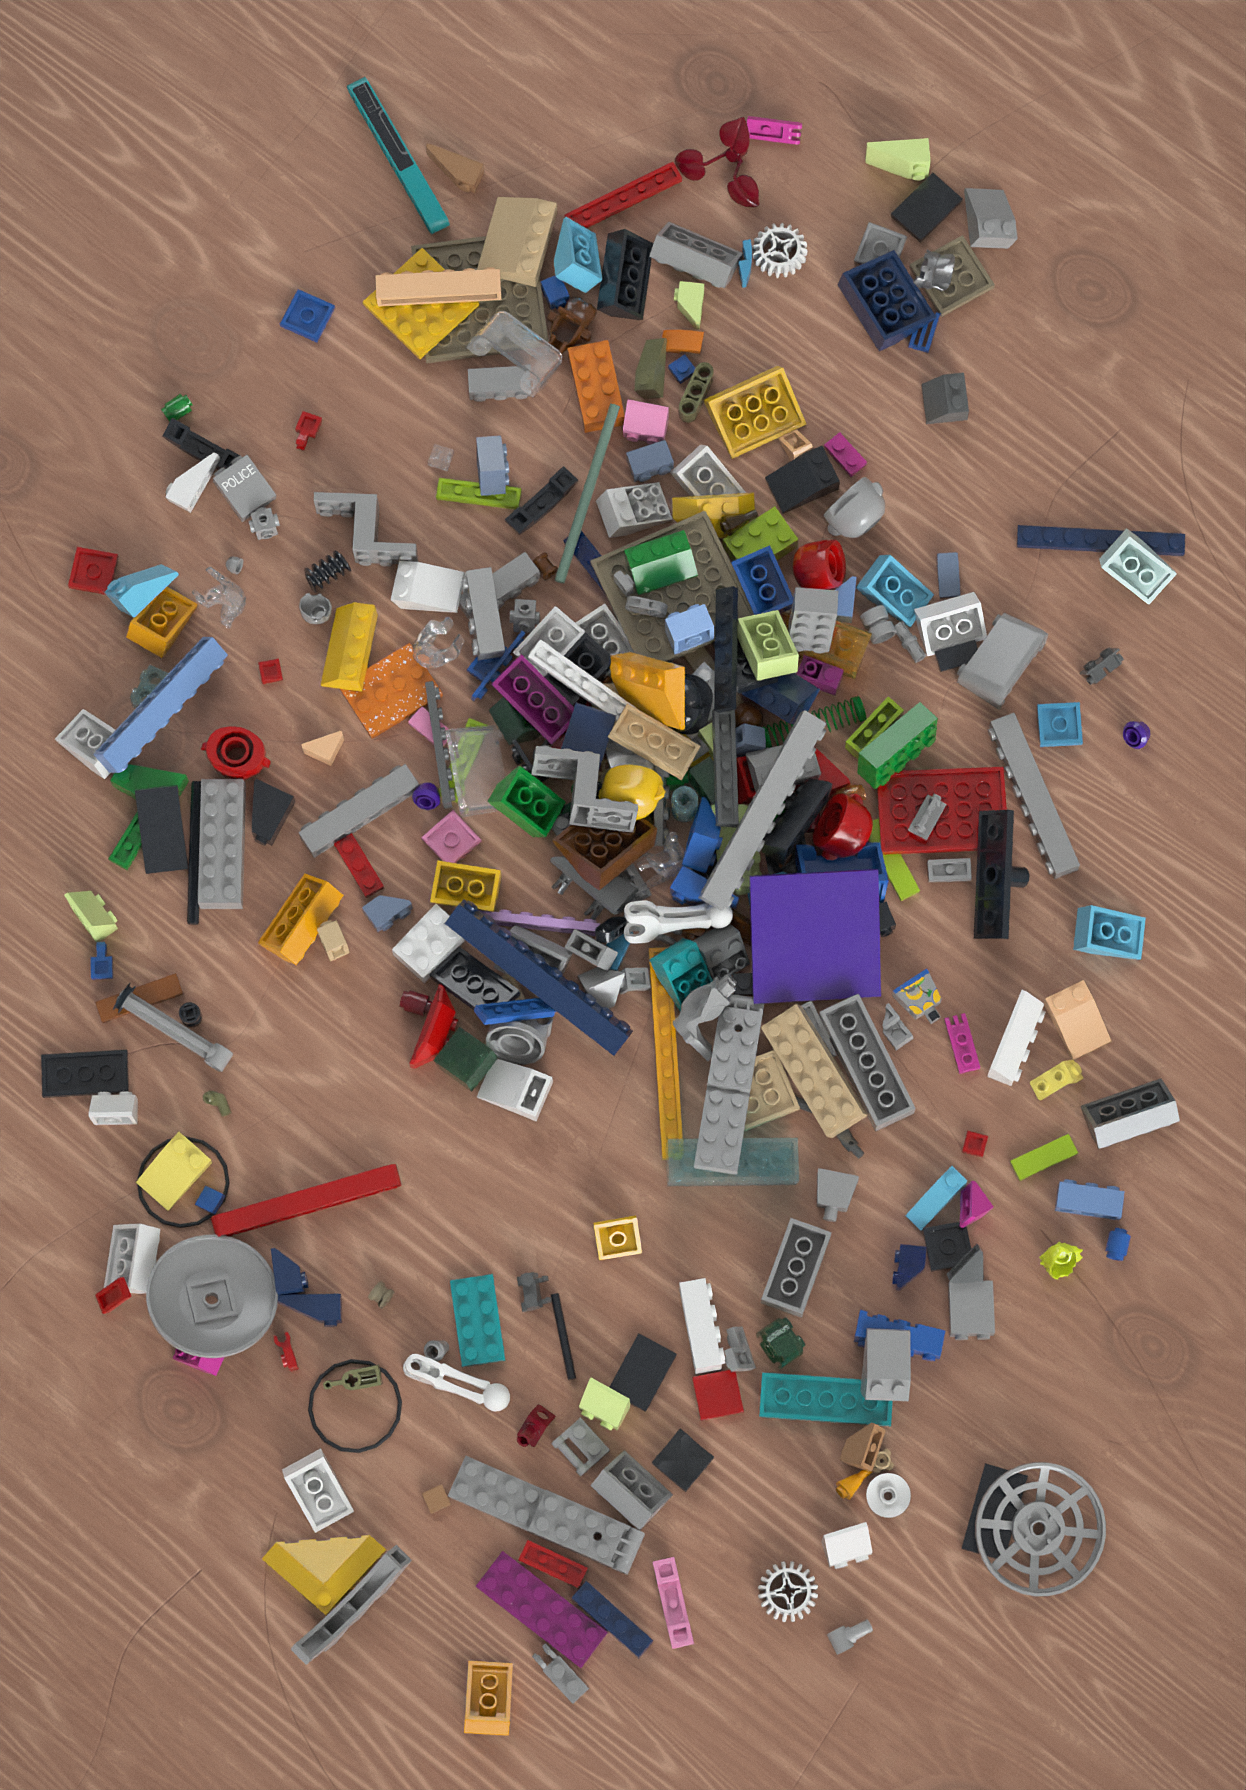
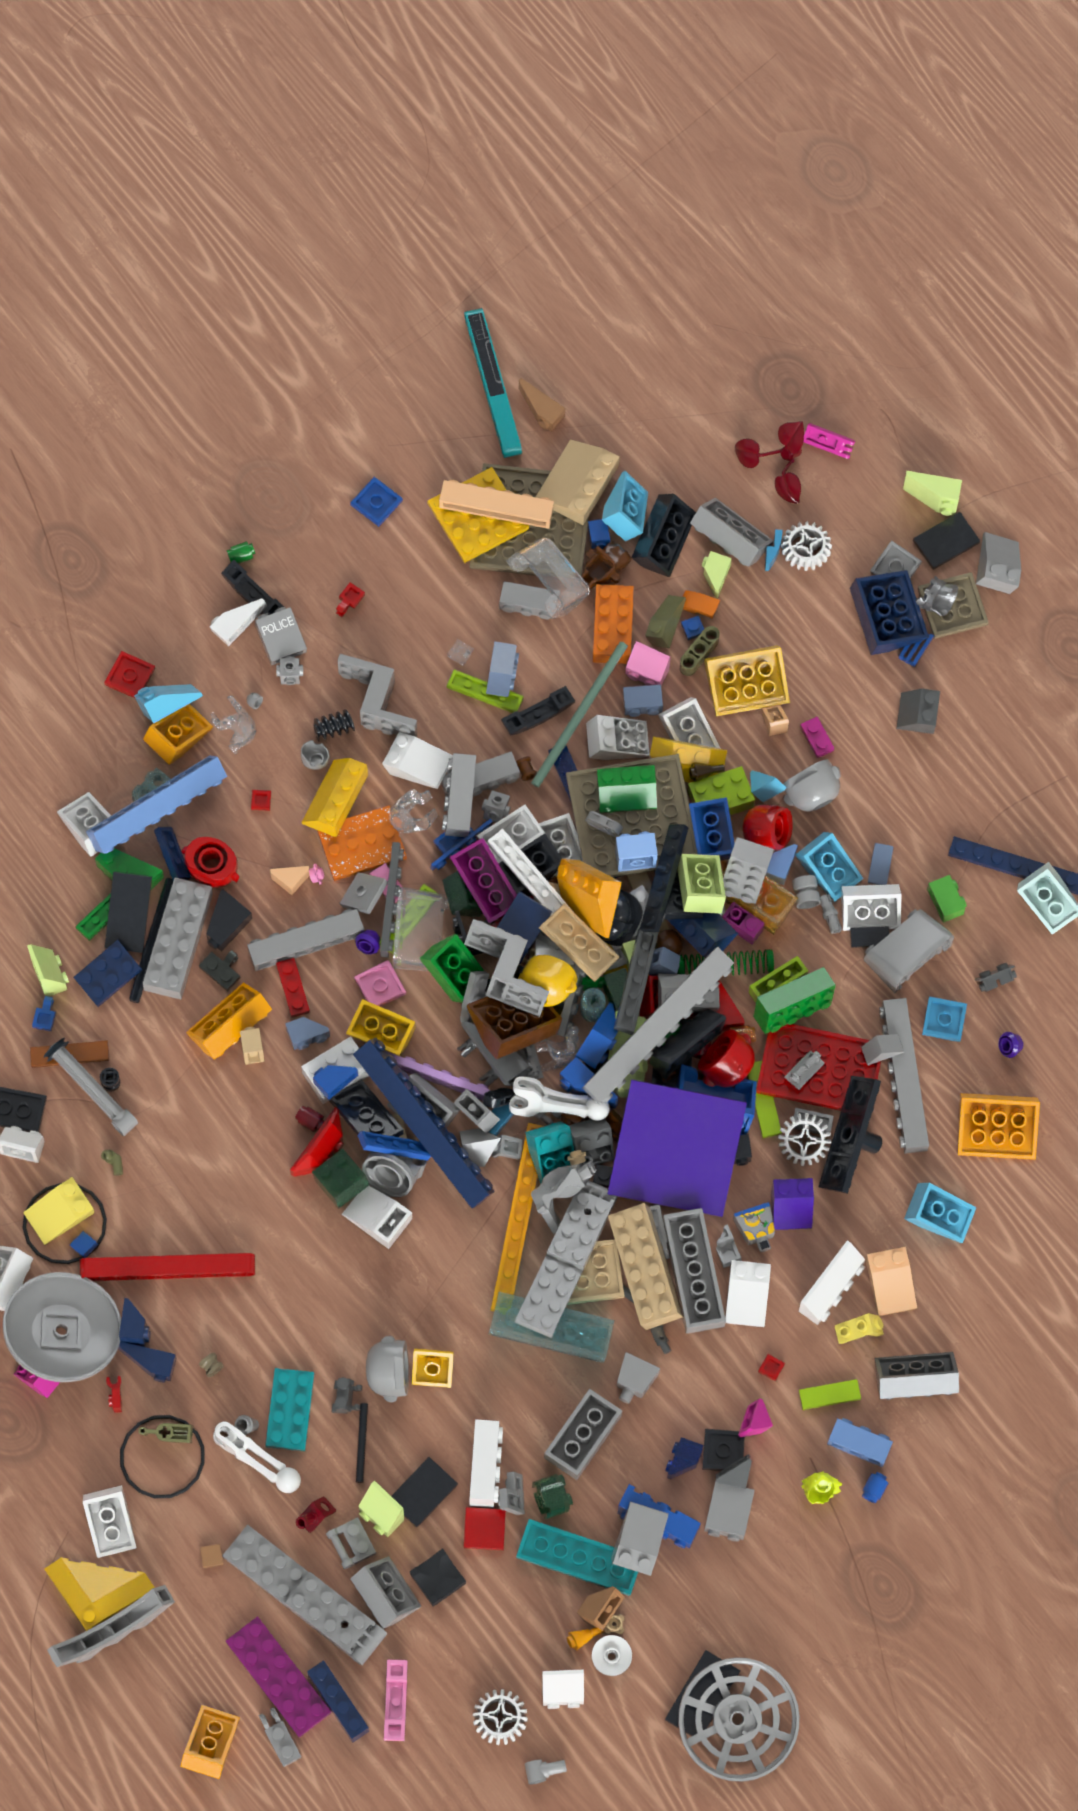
camera: 10 degrees right, 5 degrees down
red plate [518,1540,588,1589] -> none
red plate [564,161,682,228] -> none
light grey plate [614,570,634,597] -> none
black slope [765,446,840,514] -> none
medium azure slope [905,1166,967,1231] -> none
dark pink hinge [944,1013,980,1074] -> none
none -> dark blue plate [73,940,143,1007]
none -> dark blue plate [154,827,191,881]
none -> pearl dark grey plate [199,950,241,992]
none -> bright pink plate [309,864,324,885]
none -> blue slope [313,1065,358,1100]
none -> light grey plate [340,872,388,914]
none -> light grey piece [366,1336,409,1402]
none -> light grey hinge [460,971,489,1023]
none -> tan plate [567,1150,586,1165]
none -> white slope [725,1260,771,1327]
none -> medium azure slope [750,770,787,802]
none -> dark purple slope [771,1178,814,1230]
none -> white gear [778,1113,831,1166]
none -> light grey slope [861,1034,904,1065]
none -> bright green brick [927,875,967,923]
none -> light orange slope [958,1093,1040,1160]

